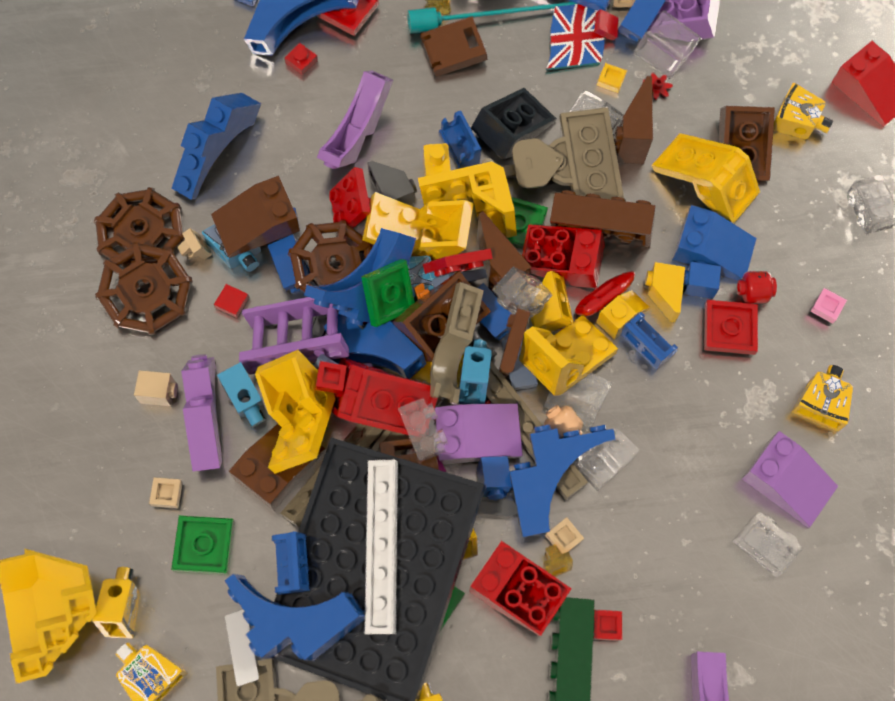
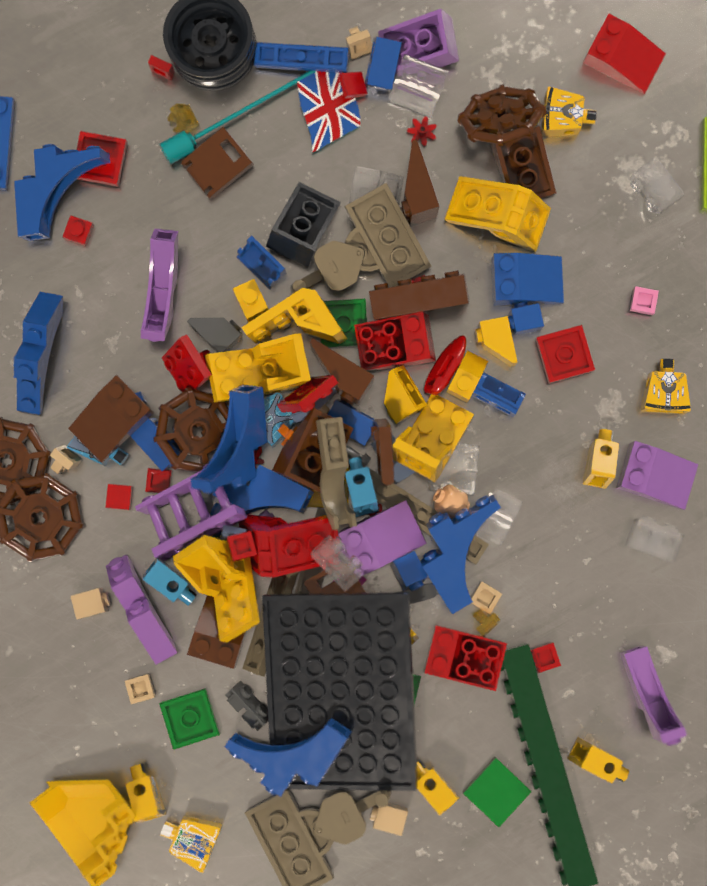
camera: 20 degrees left, 15 degrees up
white sticker [225,610,259,686] -> none
blue hinge [272,531,309,595] -> none
green tile [361,259,415,327] -> none
white tile [365,460,398,634] -> none
clear brick [492,267,553,317] -> none
yellow tile [596,63,627,93] -> none
red head [737,271,777,304] -> none
none -> red tile [145,468,172,493]
none -> dark grey hinge [225,680,268,731]
none -> reddish brown plate [458,84,546,147]
none -> yellow torso [582,429,619,489]

